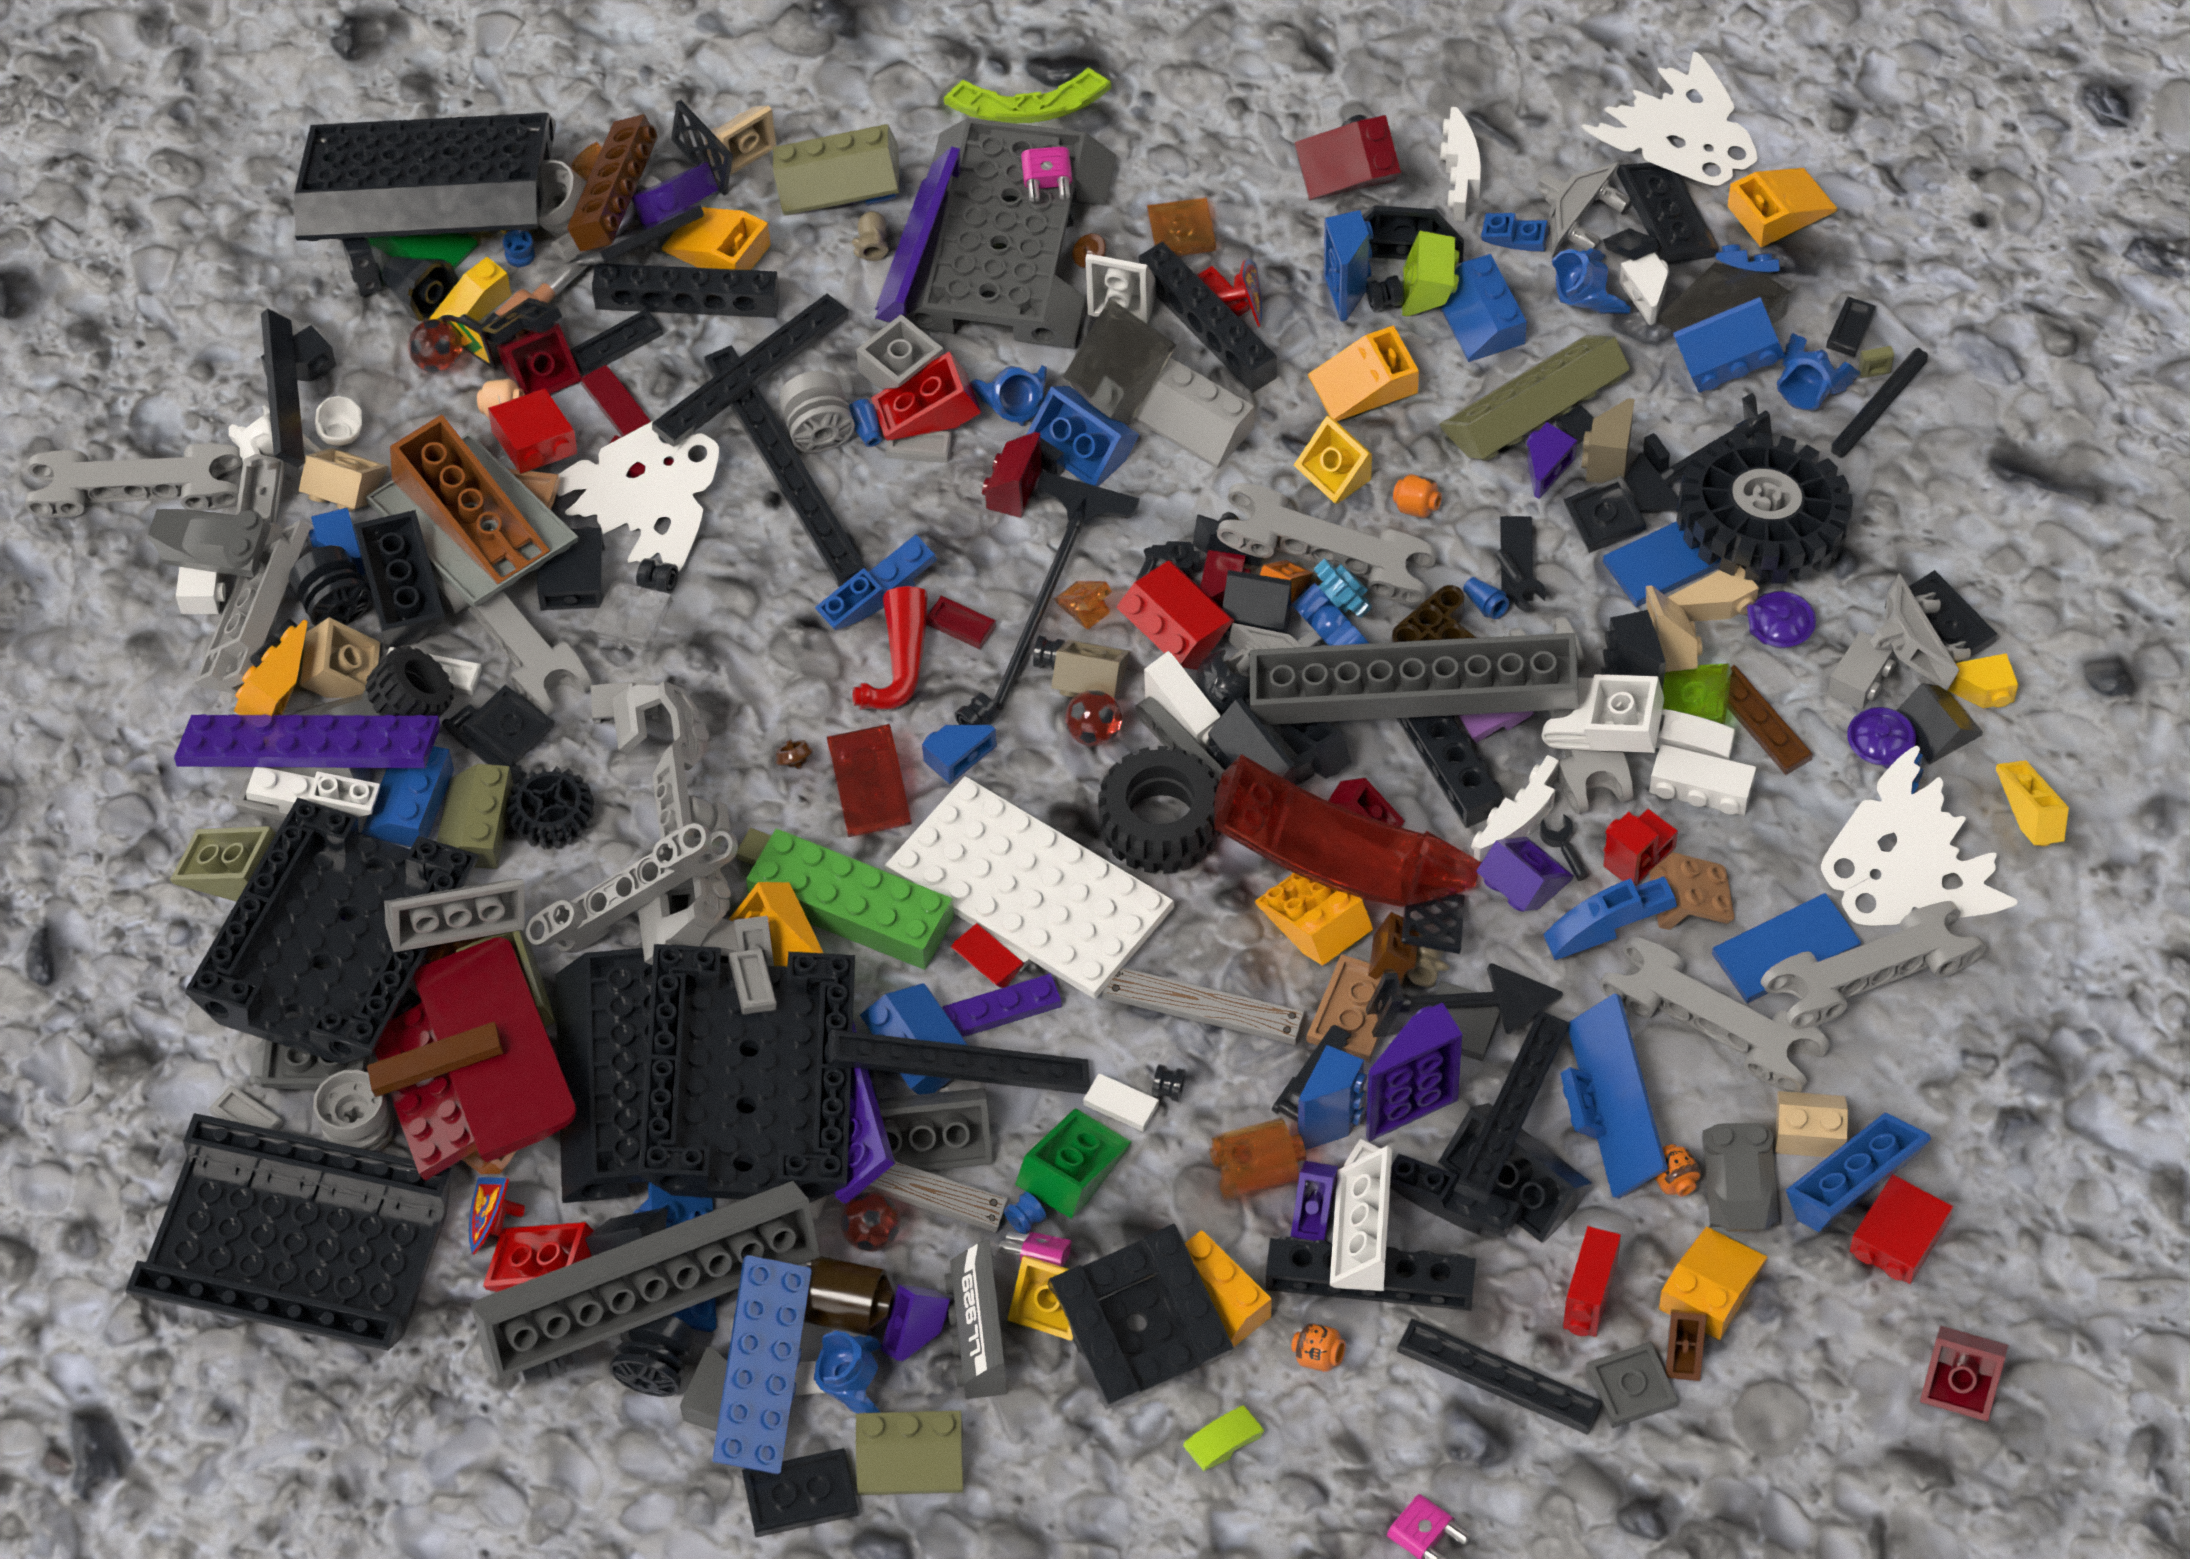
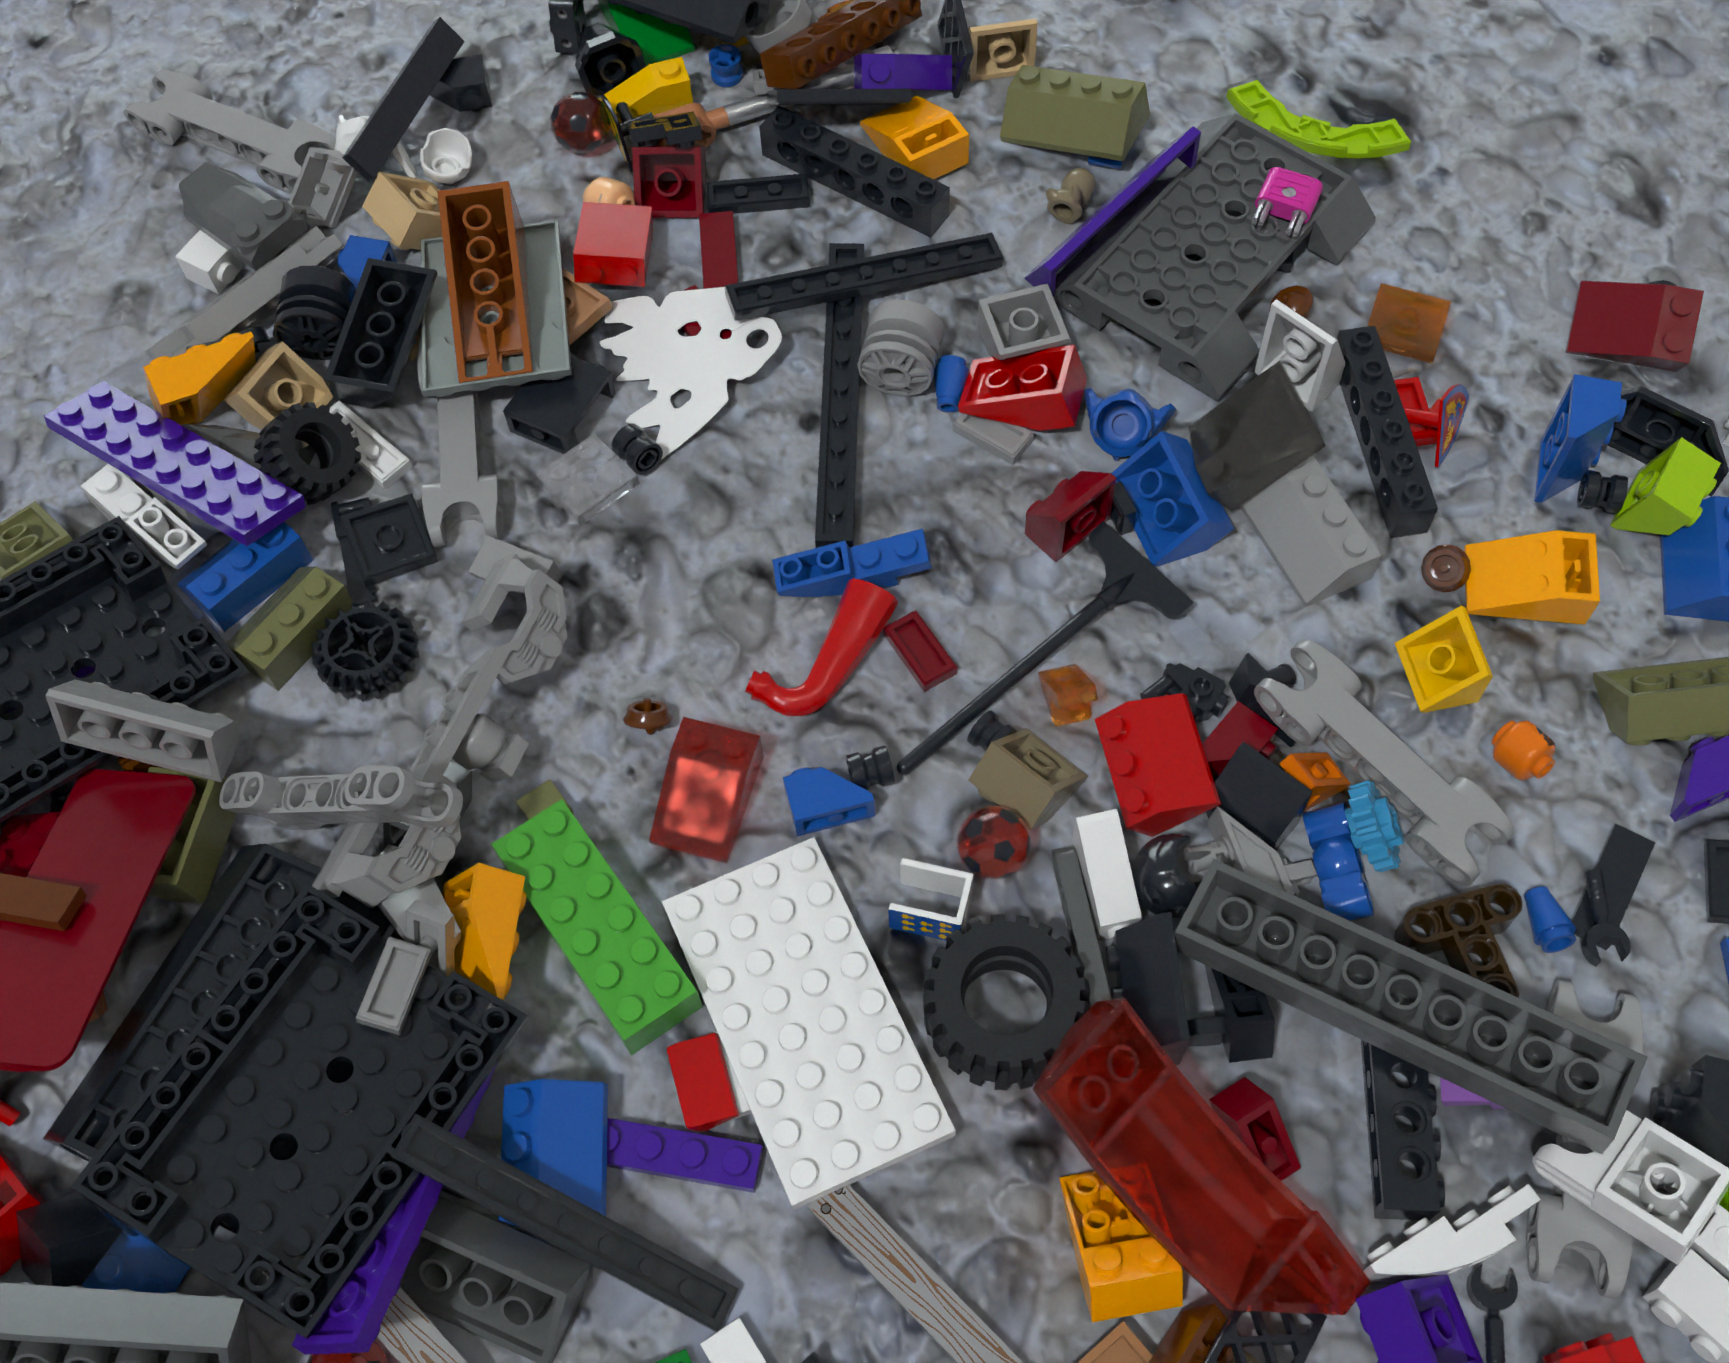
camera: 30 degrees right, 5 degrees up
none -> white piece [888,858,974,941]
none -> reddish brown hat [1421,544,1471,592]

